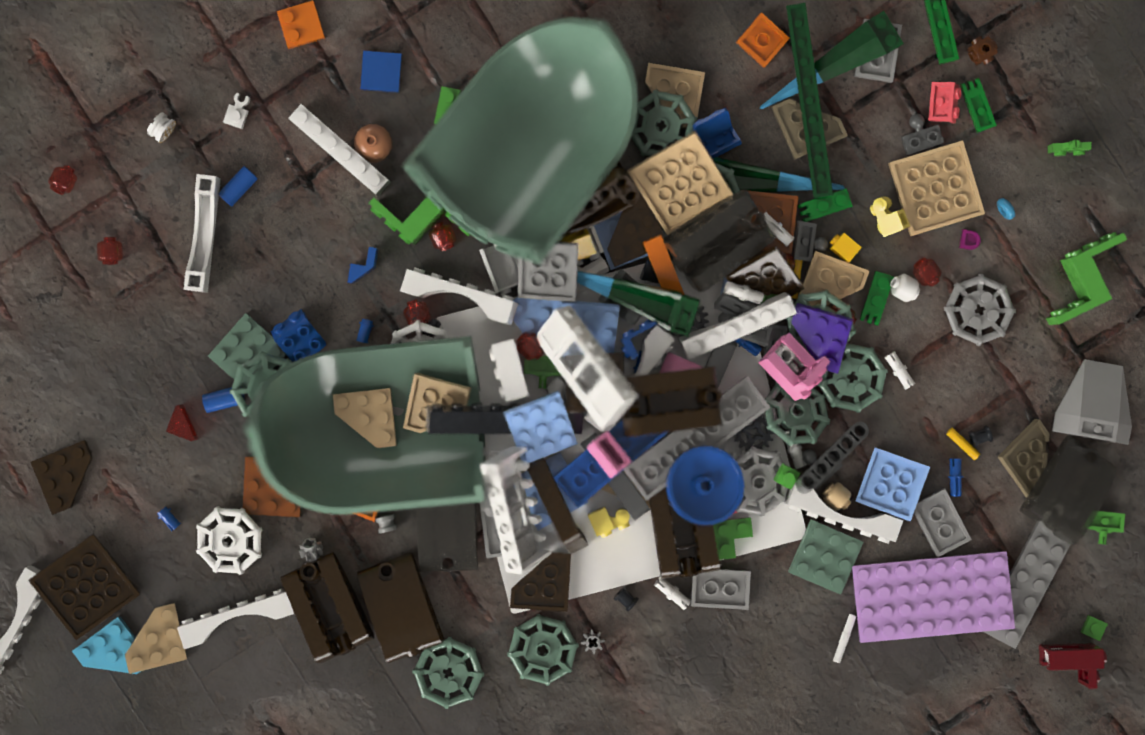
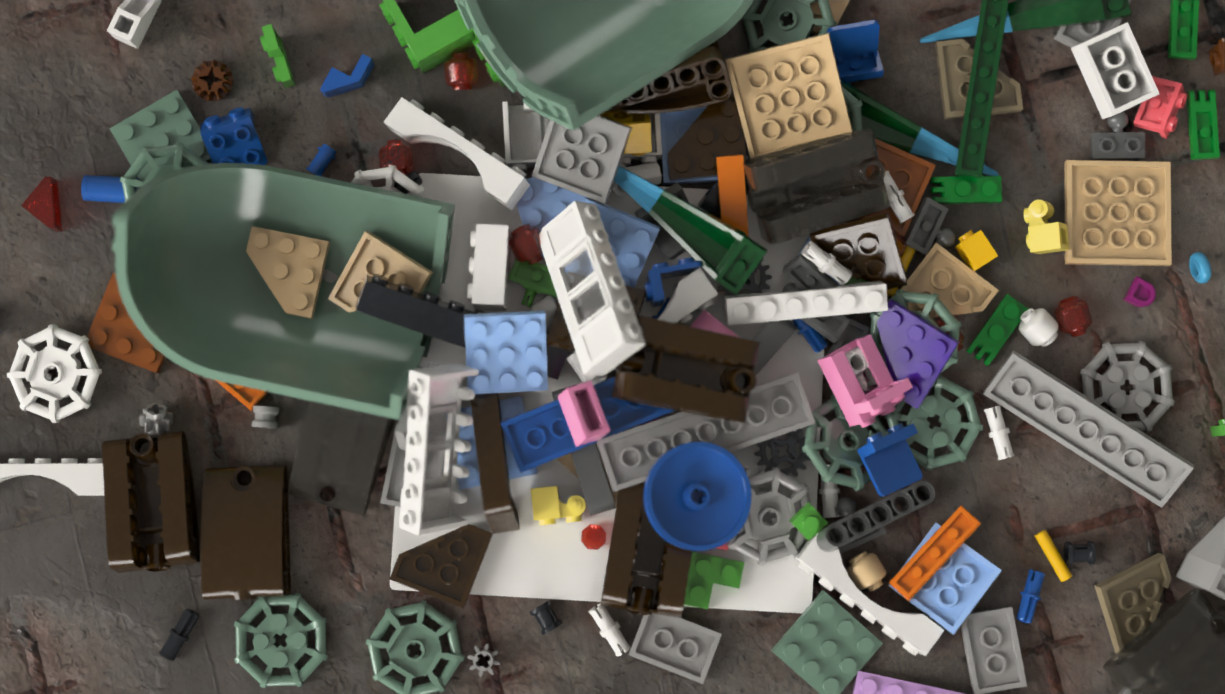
camera: 10 degrees right, 5 degrees down
none -> black axle [159,608,199,661]
none -> reddish brown gear [191,60,233,101]
none -> bright green plate [260,24,296,88]
none -> clear red tile [581,524,606,550]
none -> blue bracket [857,423,923,497]
none -> orange tile [889,505,981,601]
none -> light grey plate [983,350,1194,508]
none -> white brick [1071,22,1160,119]

